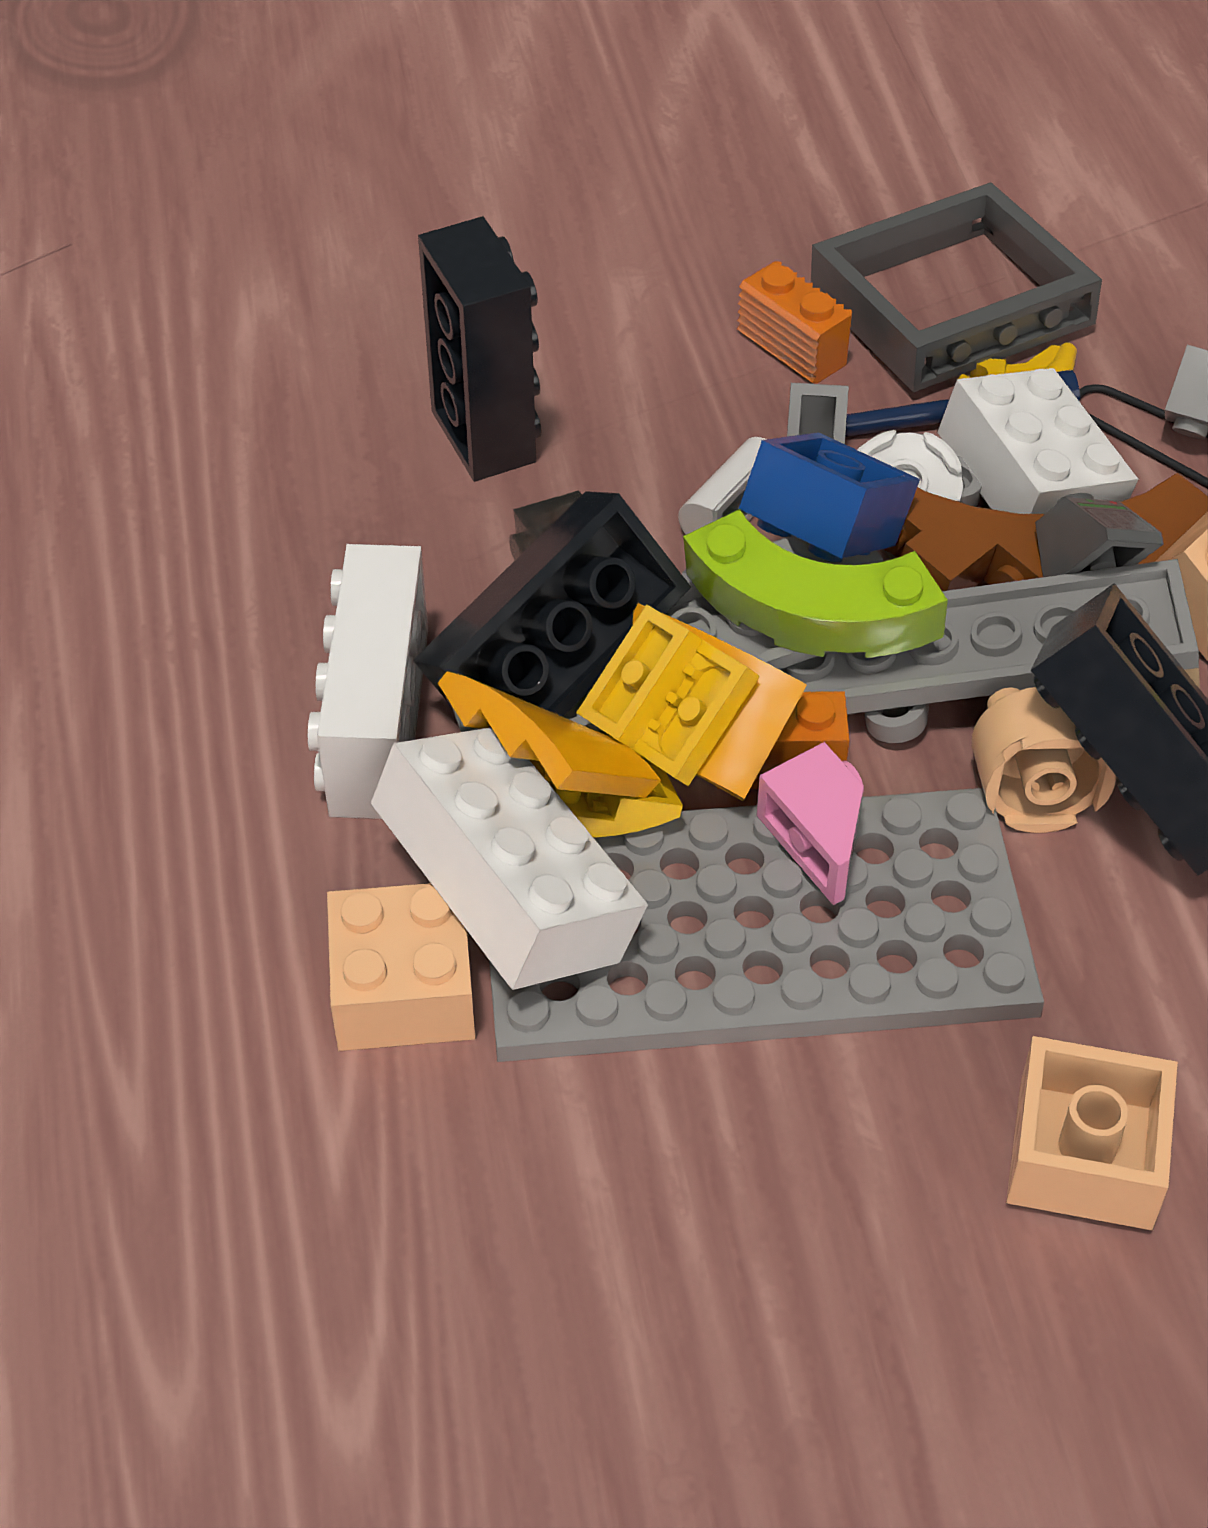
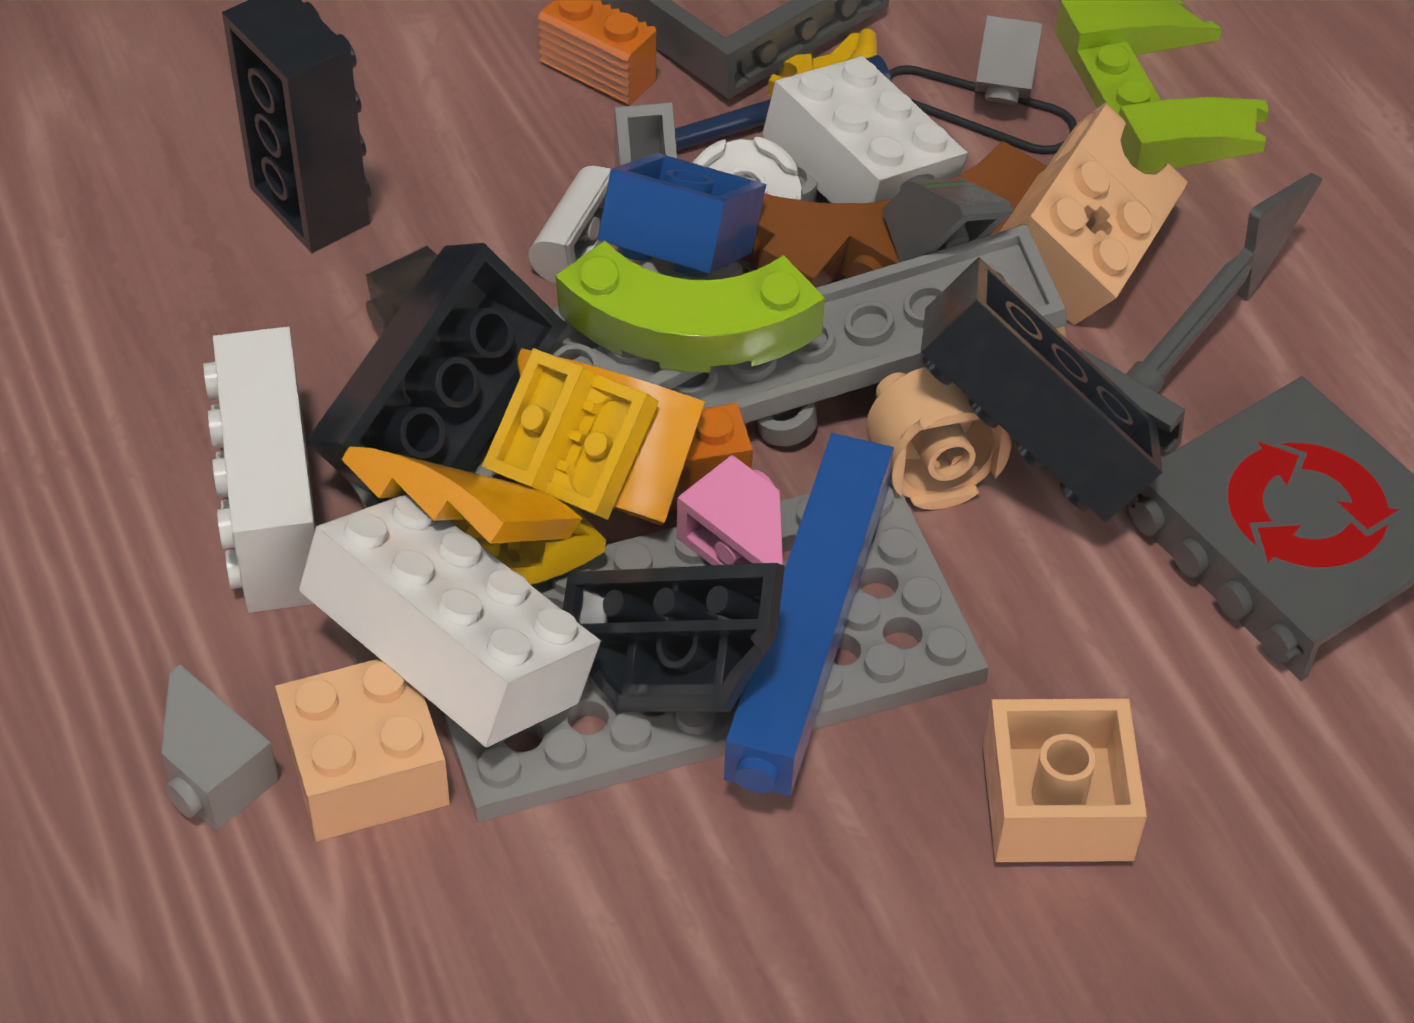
camera: 15 degrees left, 0 degrees up
none -> light grey slope [161,665,279,831]
none -> black wedge [562,563,785,712]
none -> blue brick [724,433,894,797]

